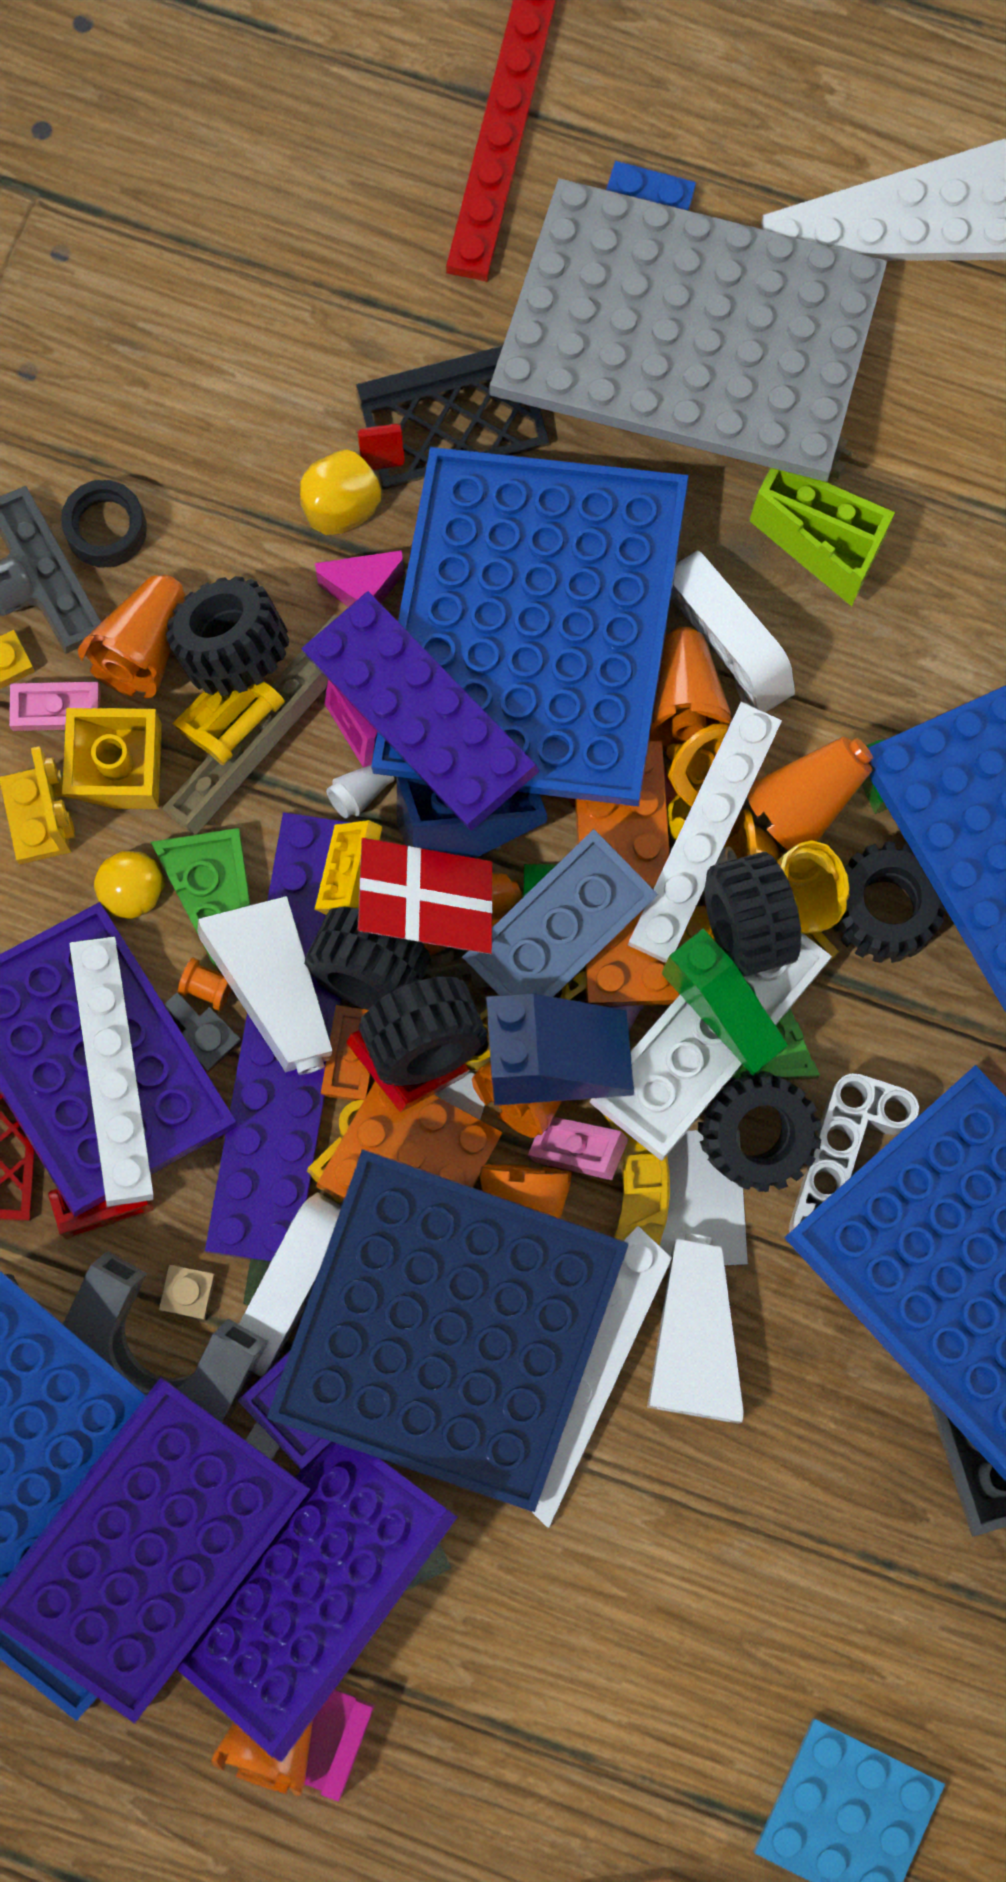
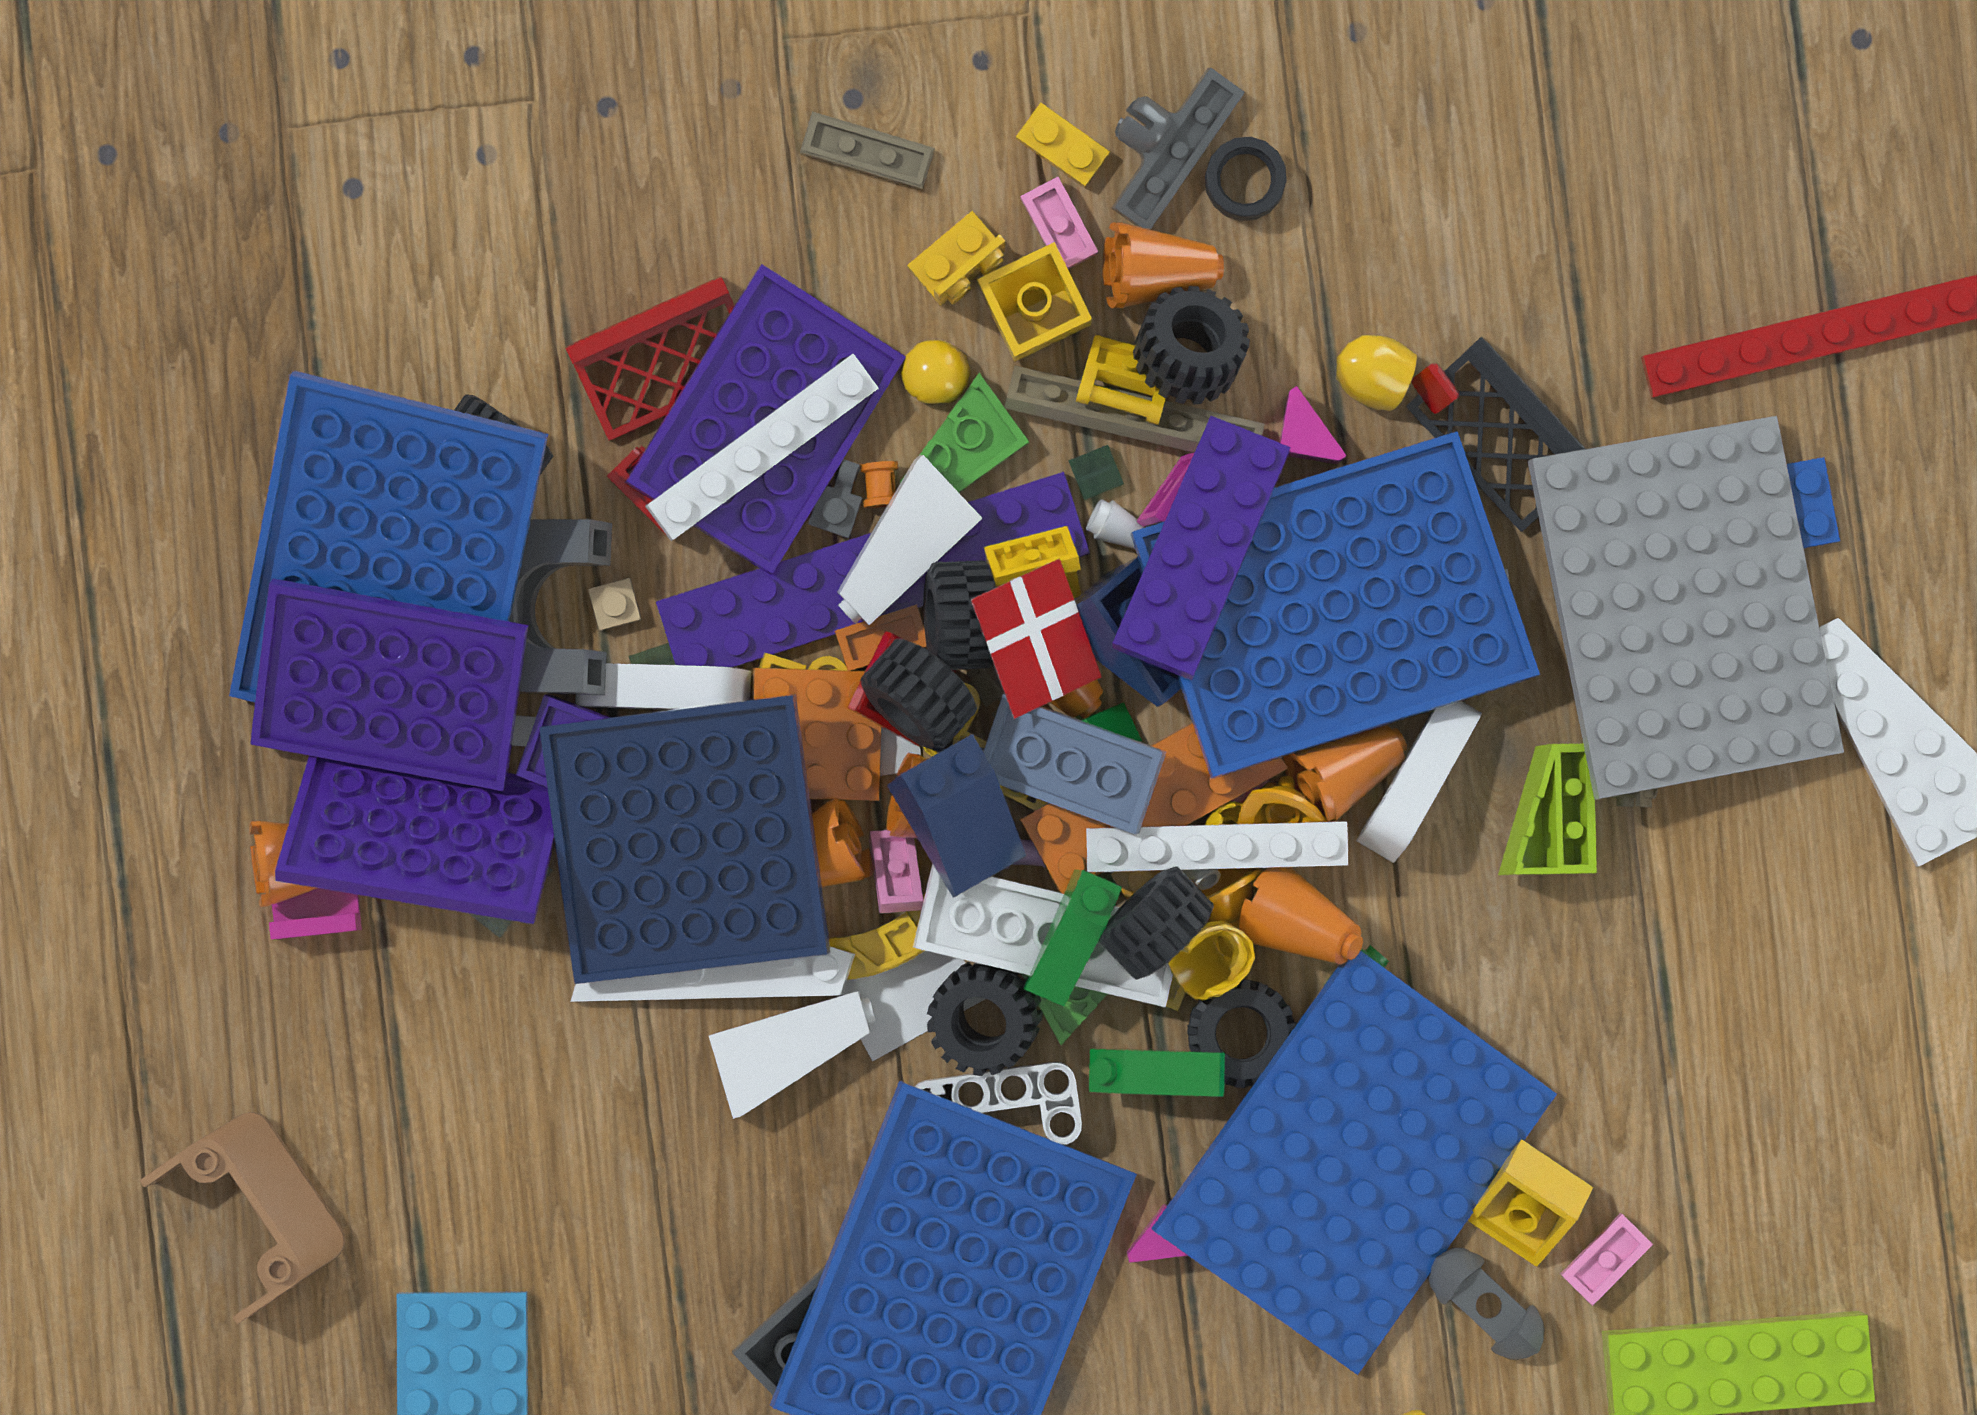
camera: 65 degrees right, 10 degrees up
none -> clear green tile [1068,445,1124,501]
none -> green slope [1089,1048,1225,1097]

